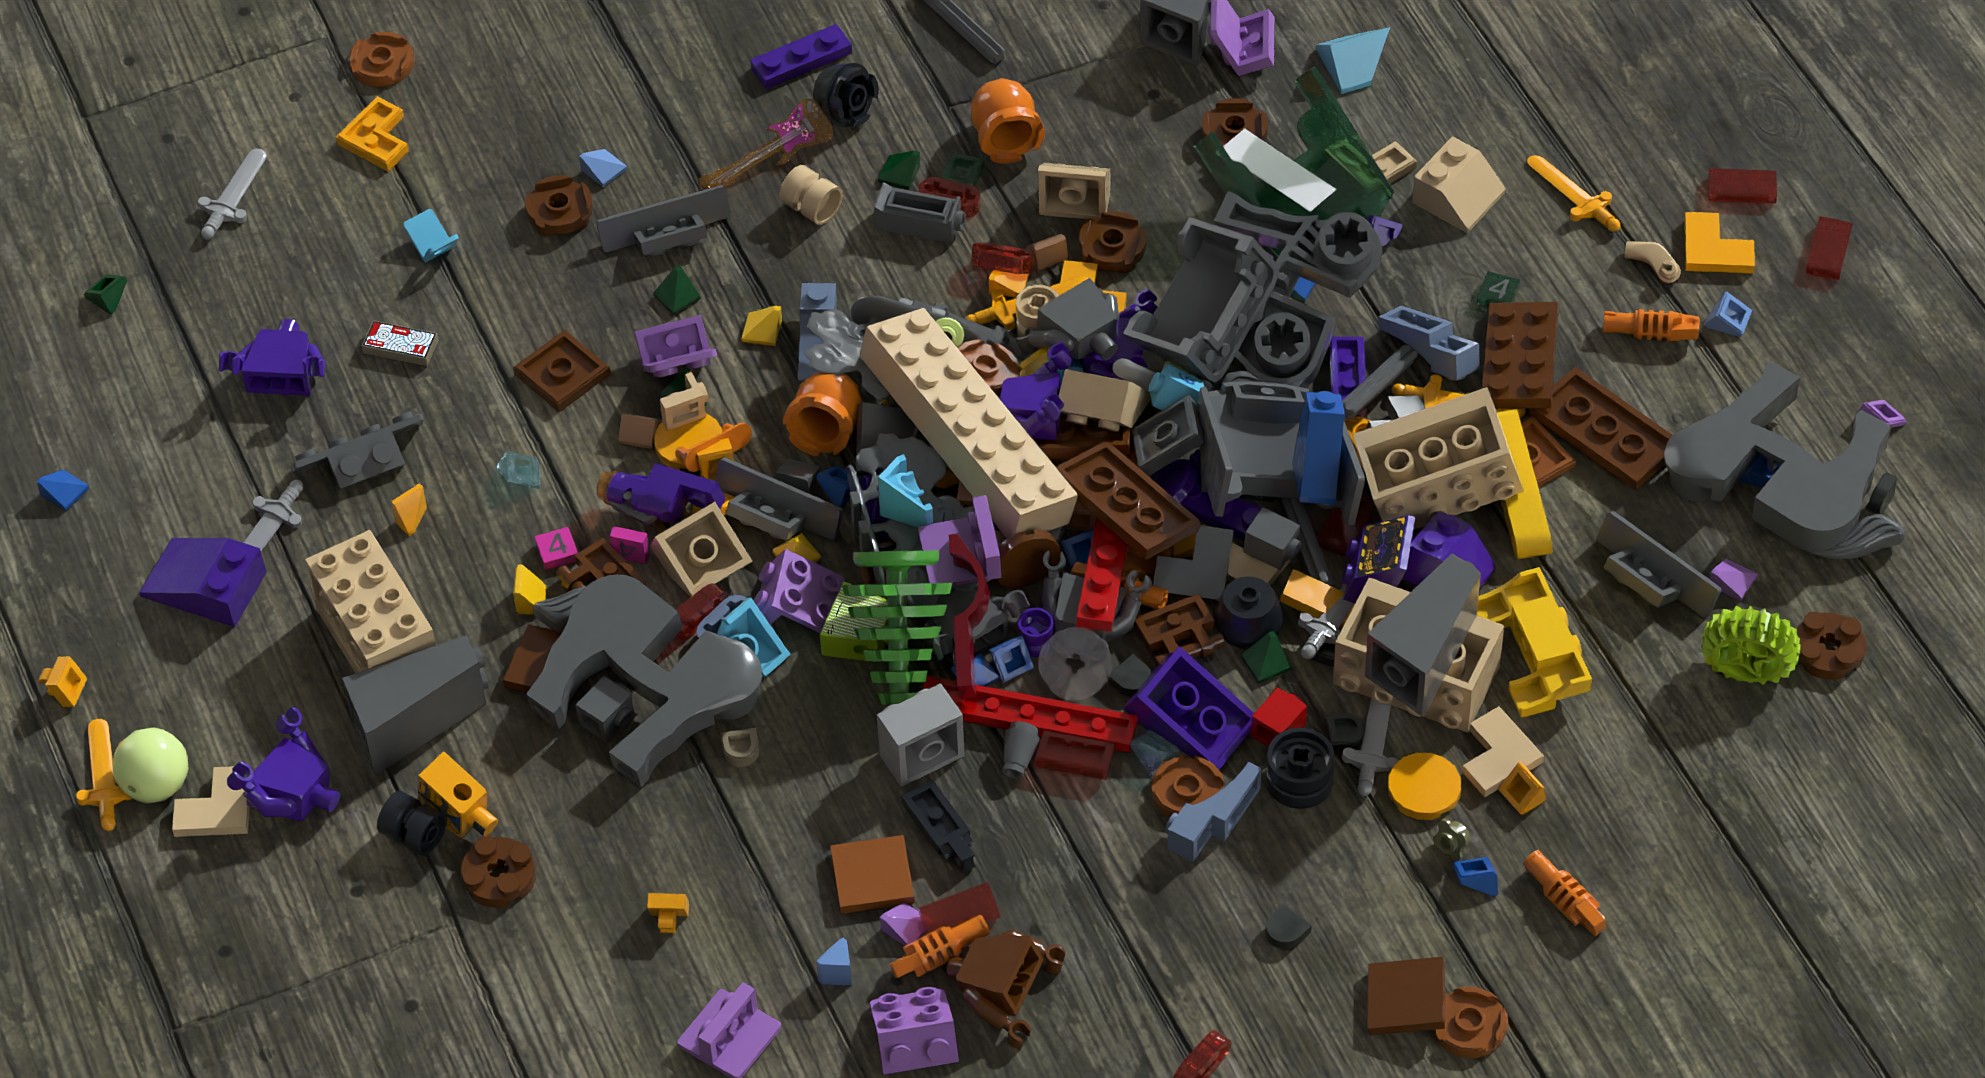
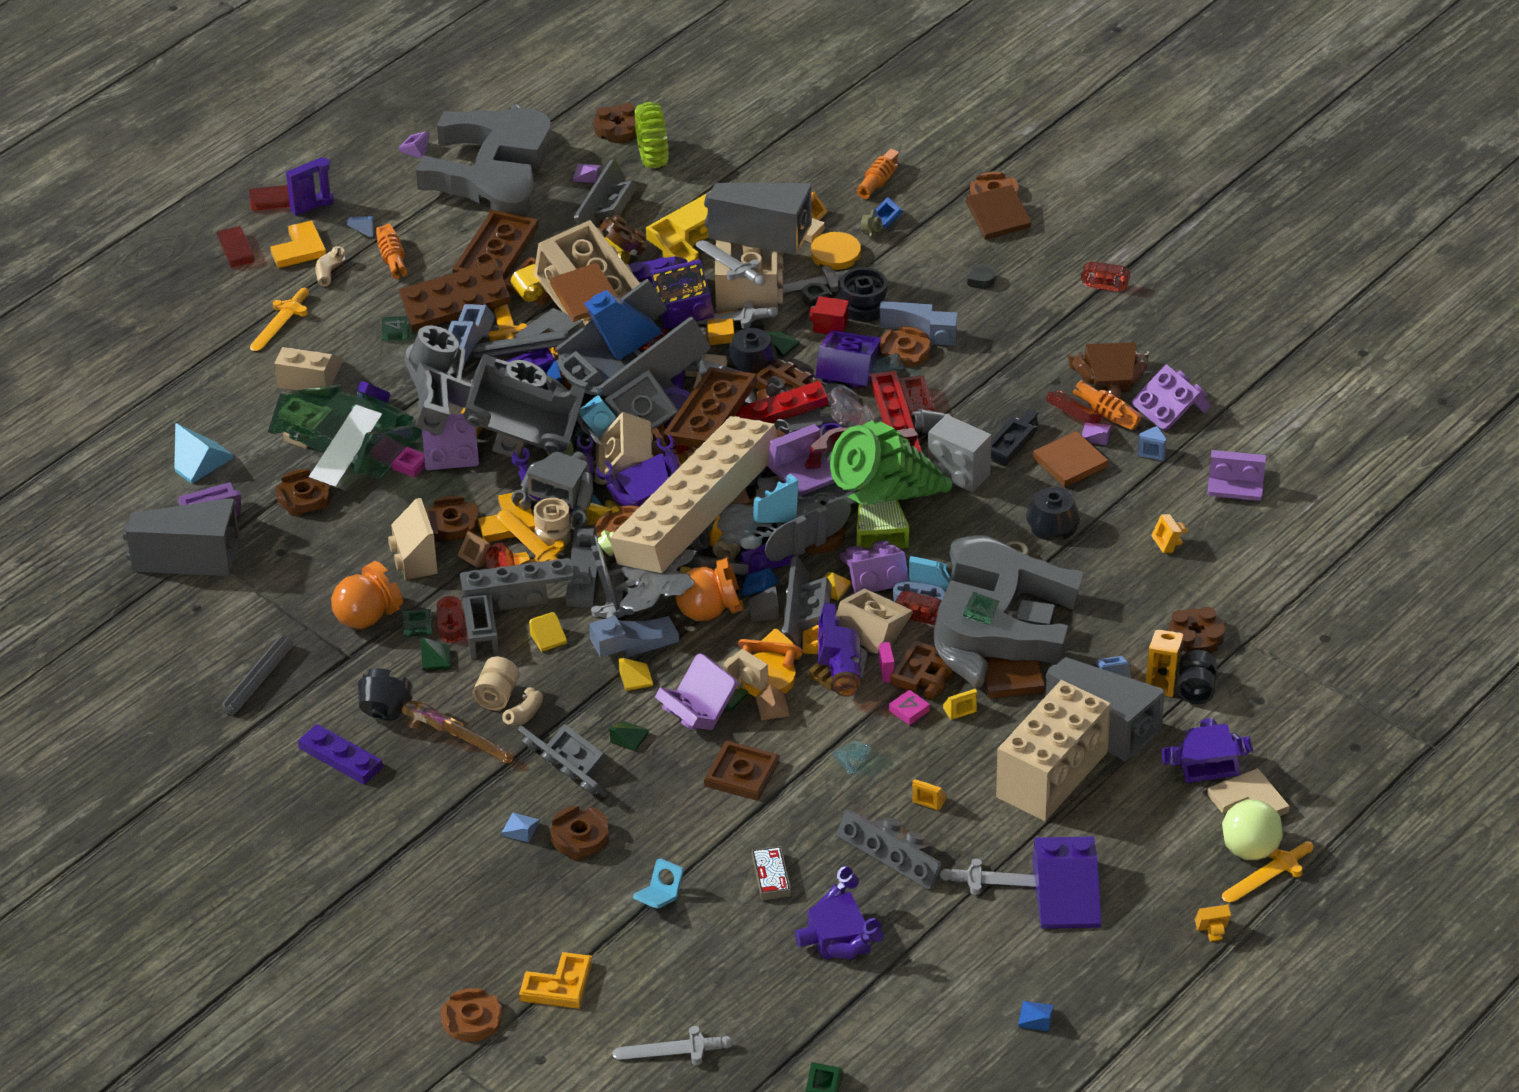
camera: 115 degrees left, 10 degrees down
none -> dark purple plate [286,157,334,216]
none -> dark grey bracket [460,558,573,612]
none -> tan arm [502,687,543,725]
none -> yellow slope [529,612,567,652]
none -> dark orange tile [550,263,618,322]
none -> reddish brown plate [600,214,647,256]
none -> light grey sword [696,241,765,286]
none -> clear green tile [963,592,1000,625]
none -> black cone [1026,487,1081,541]
none -> medium blue slope [1096,656,1131,678]

